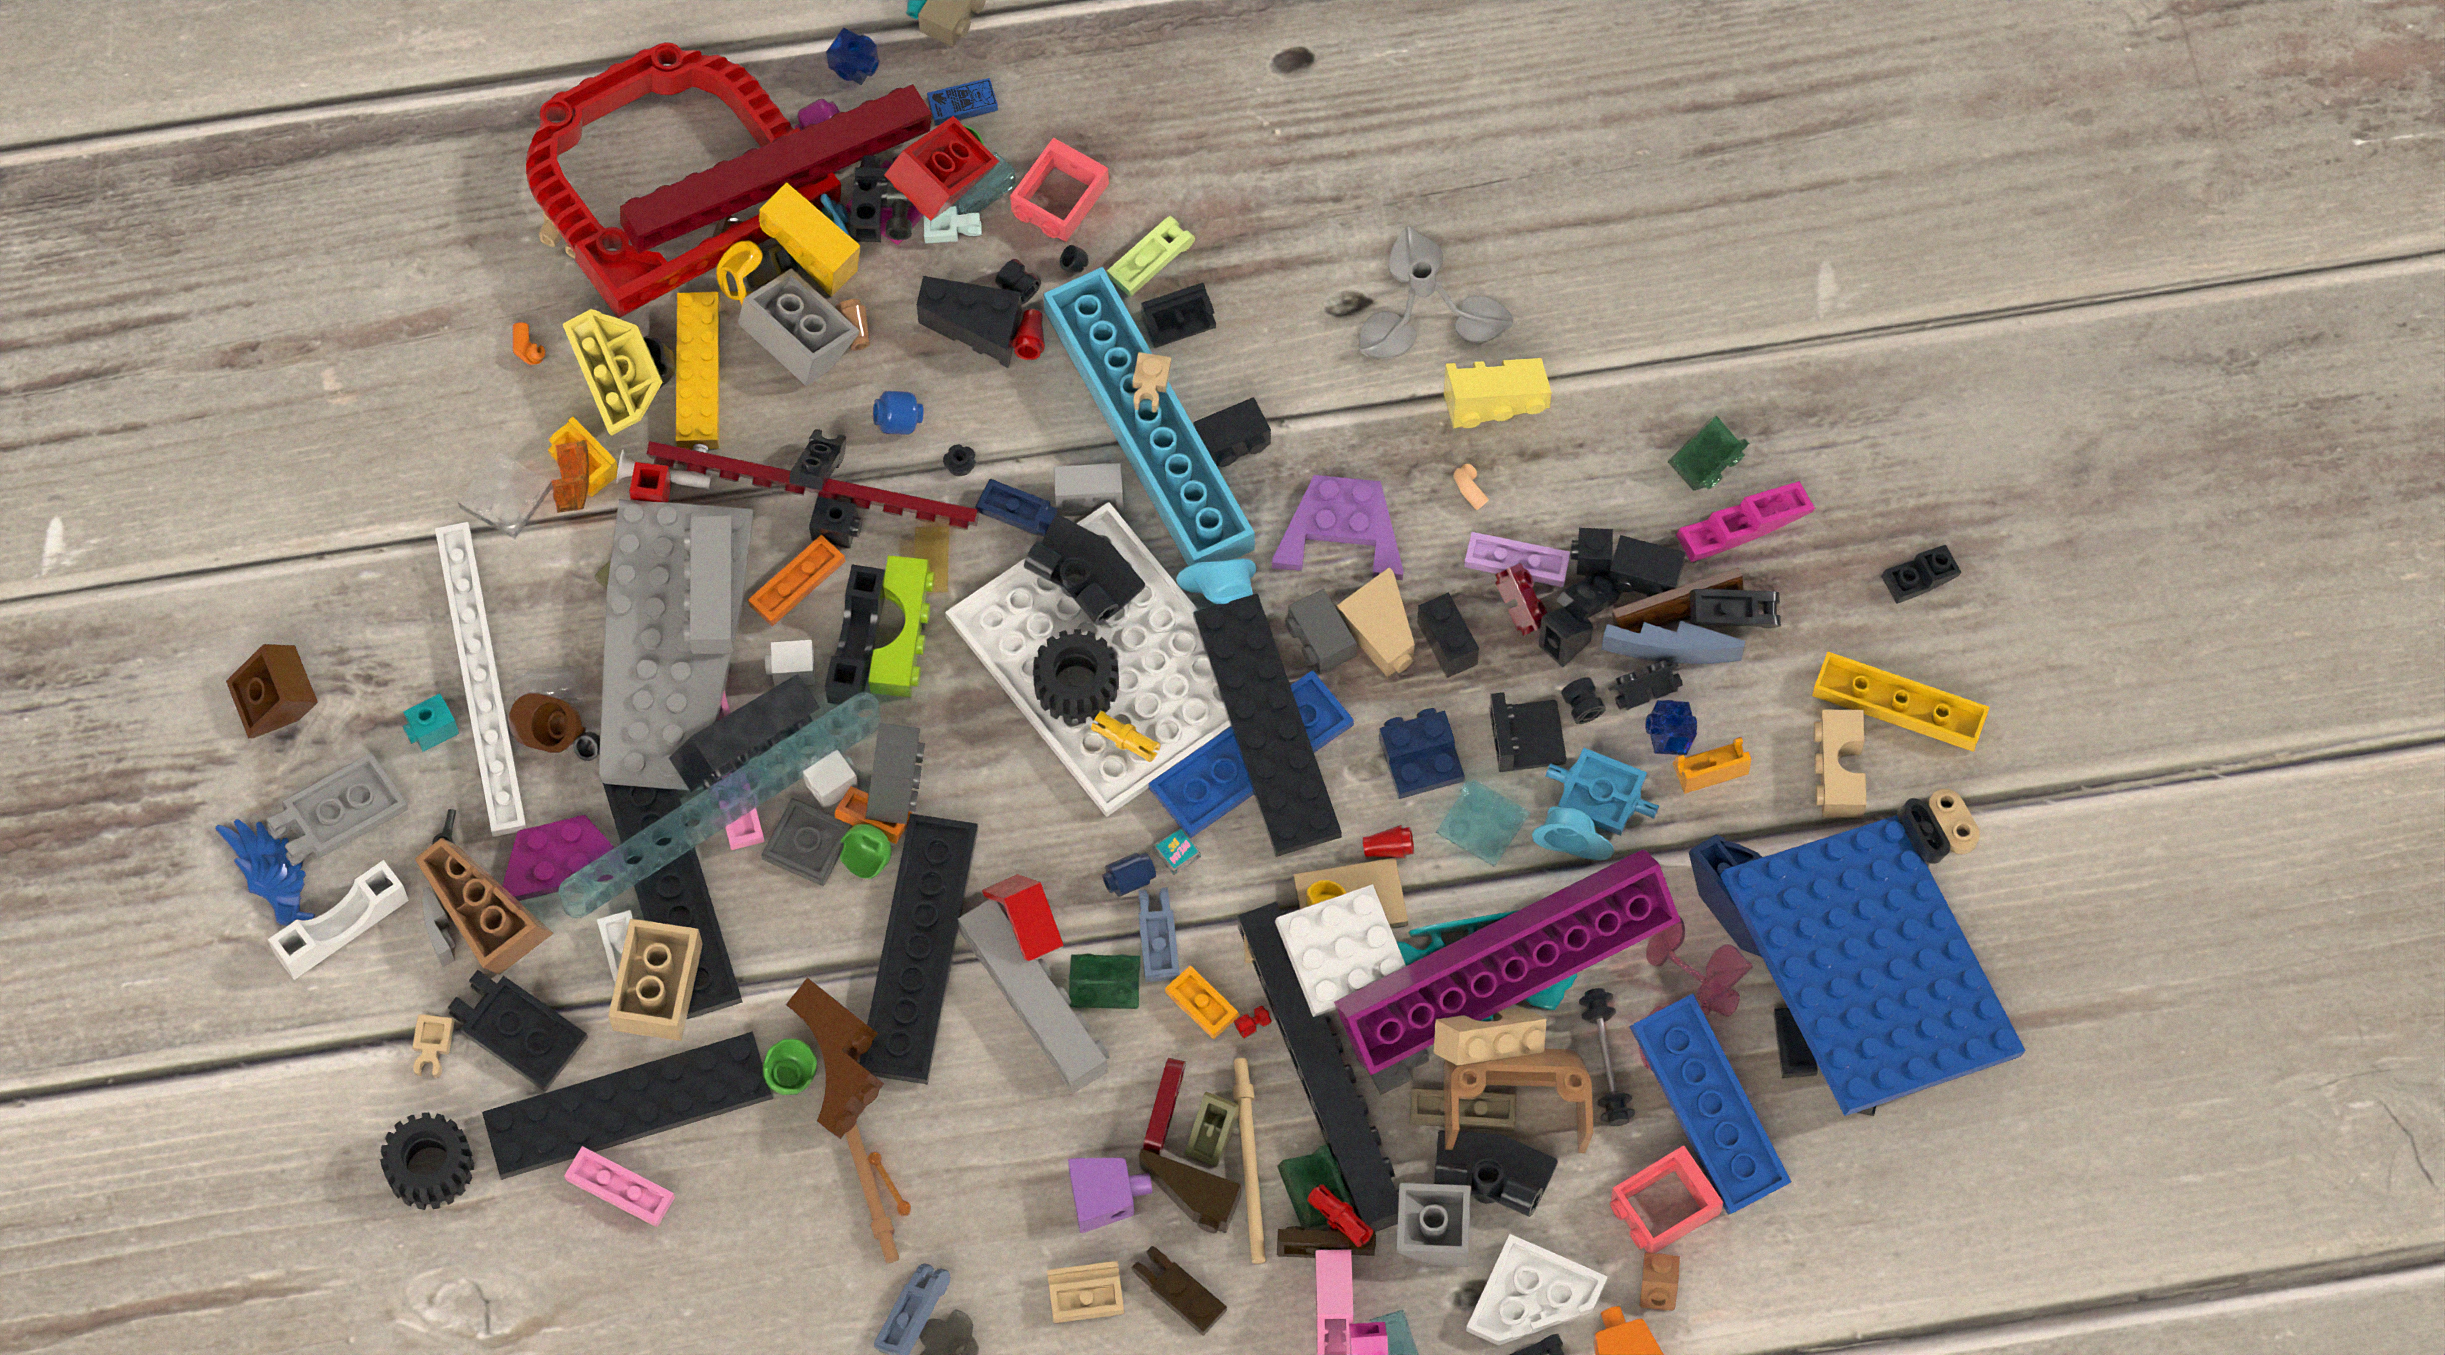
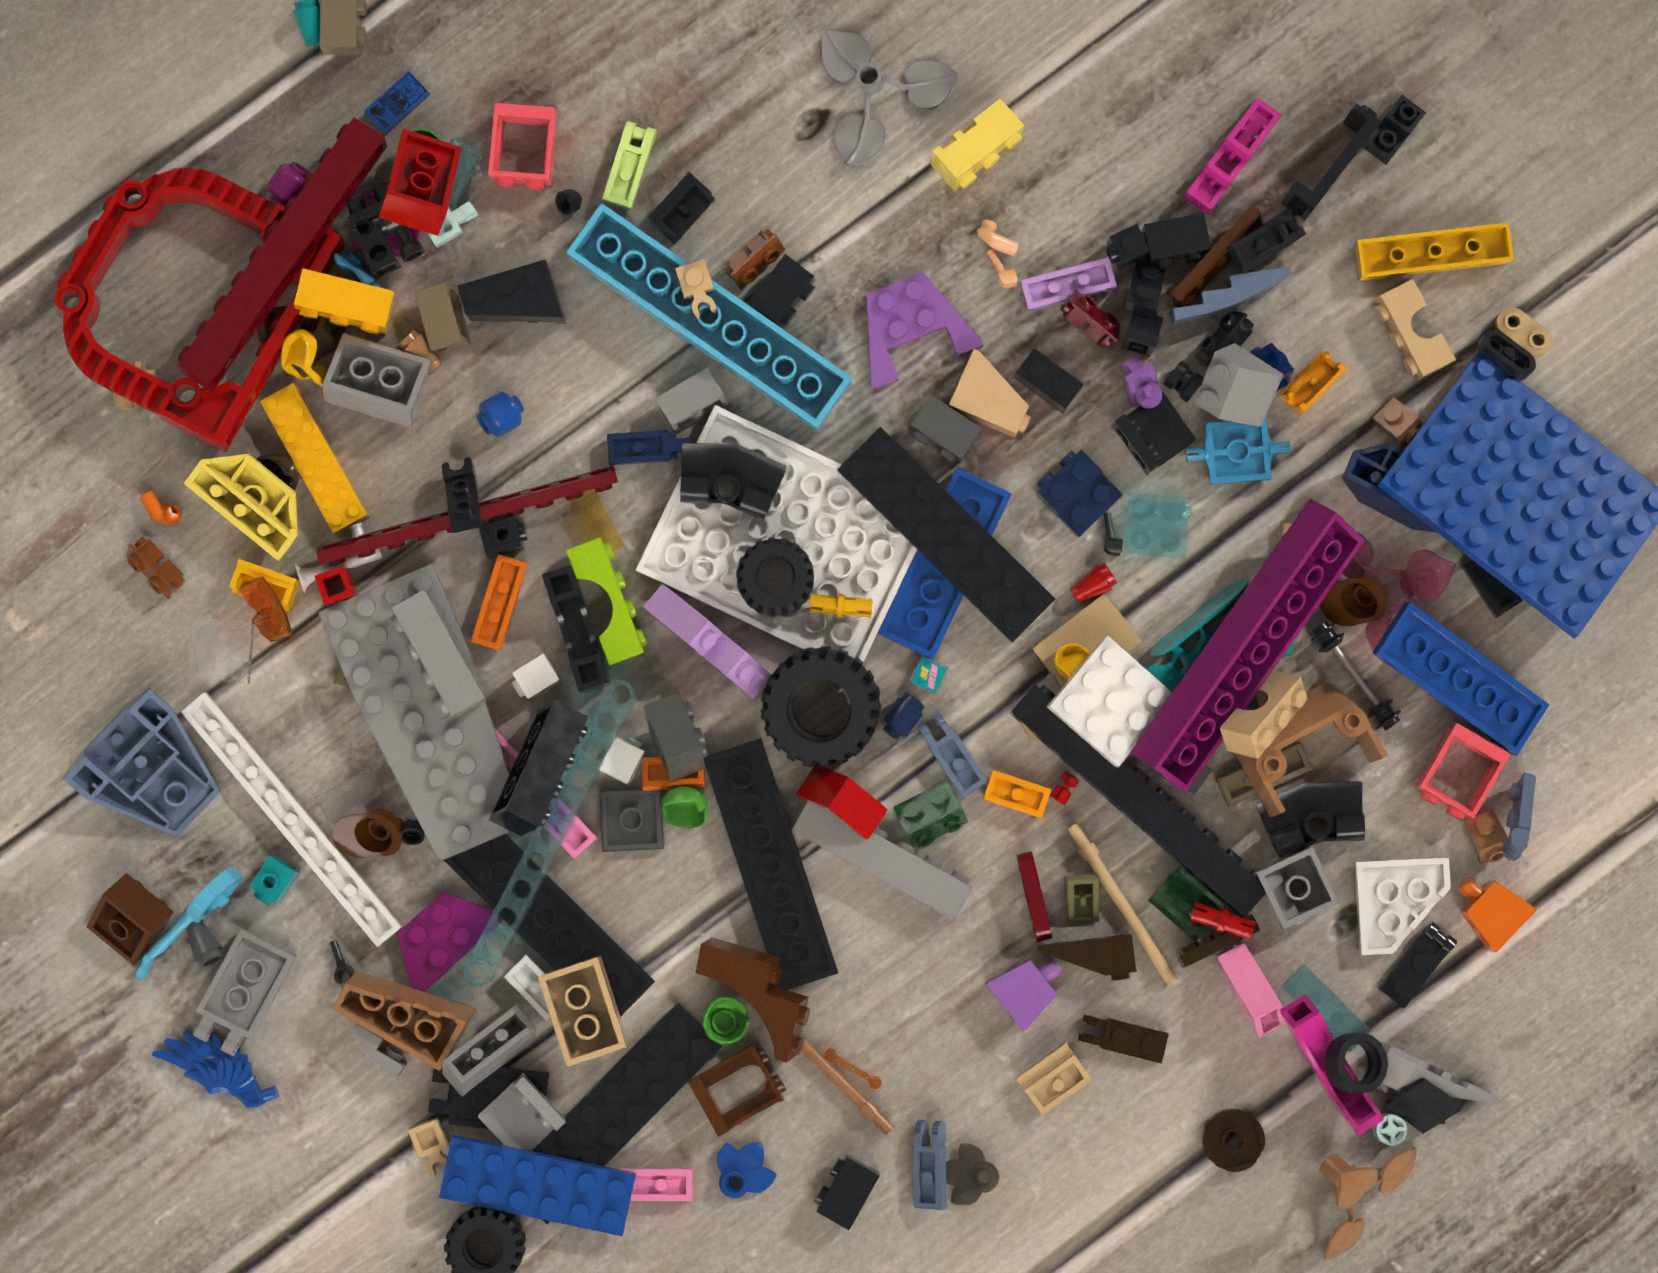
camera: 25 degrees left, 20 degrees up
white arch [268,860,409,980] -> none
clear blue brick [826,27,880,85] -> none
black plate [943,444,976,476] -> none
black wheel [995,259,1041,304] -> none
red cone [1012,309,1045,360] -> none
medium azure piece [1176,558,1256,605] -> none
medium azure piece [1532,807,1614,860] -> none
clear green bracket [1668,416,1750,491] -> none
none -> sand blue wedge [63,688,220,837]
none -> dark orange hinge [126,537,186,599]
none -> medium azure piece [135,866,244,980]
none -> dark grey cone [186,920,224,967]
none -> dark tan hinge [415,282,471,352]
none -> blue plate [439,1135,636,1236]
none -> light grey brick [442,1005,536,1097]
none -> light grey bracket [478,1073,566,1151]
none -> lavender arch [643,583,771,699]
none -> reddish brown panel [688,1044,786,1137]
none -> blue plate [717,1142,777,1198]
none -> dark orange hinge [723,229,785,290]
none -> black tyre [761,646,881,768]
none -> black brick [814,1154,880,1230]
none -> light nougat hand [987,249,1017,289]
none -> pearl dark grey hand [1104,512,1123,556]
none -> medium lavender hips [1121,355,1162,408]
none -> light grey slope [1194,343,1283,427]
none -> black panel [1281,104,1381,221]
none -> reddish brown piece [1320,574,1389,626]
none -> medium nougat bracket [1372,397,1422,450]
none -> sand blue hinge [1502,772,1536,861]

